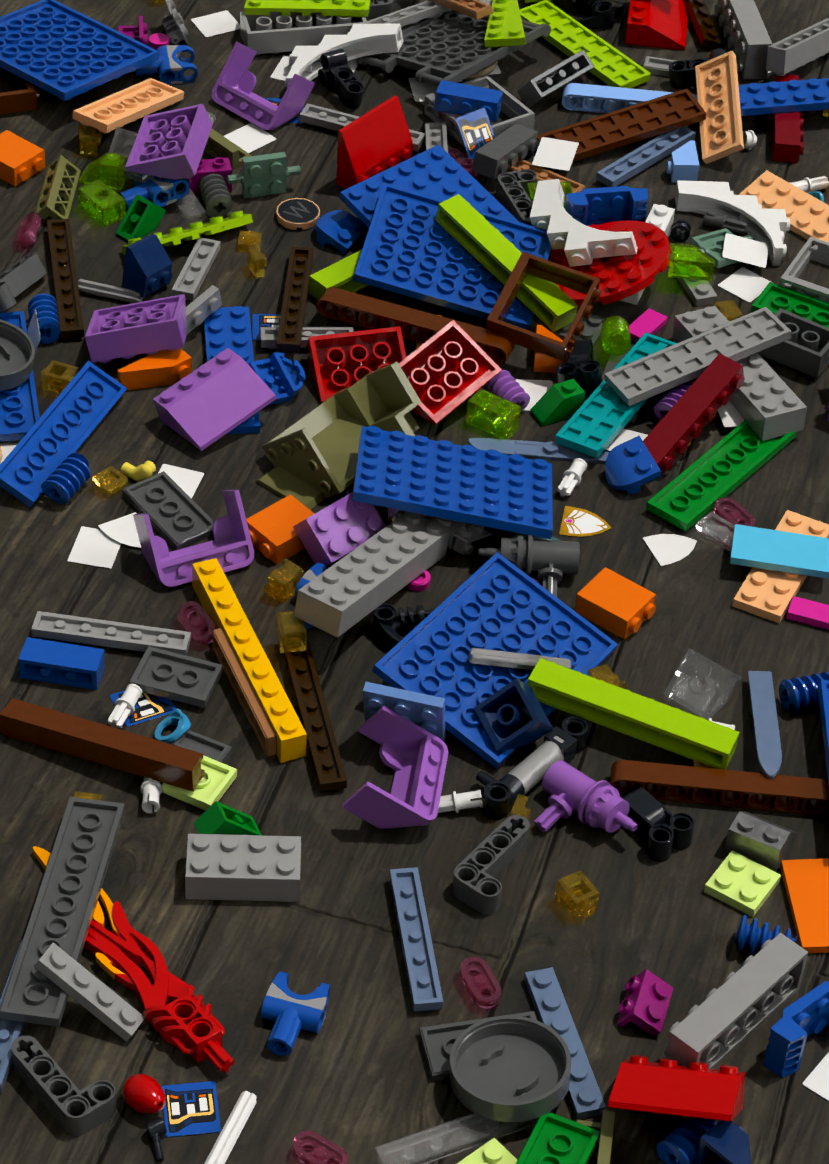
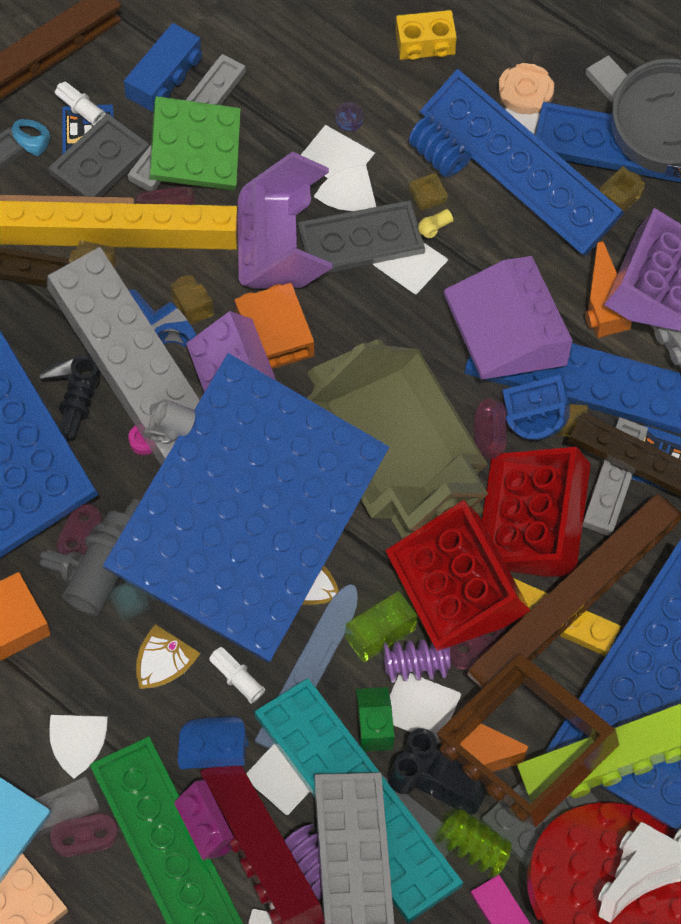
camera: 115 degrees right, 20 degrees up
none -> light grey piece [143,399,195,443]
none -> bright green plate [149,96,241,191]
none -> magenta bracket [174,780,234,860]
none -> clear purple tile [335,102,364,132]
none -> clear pink plate [475,399,506,459]

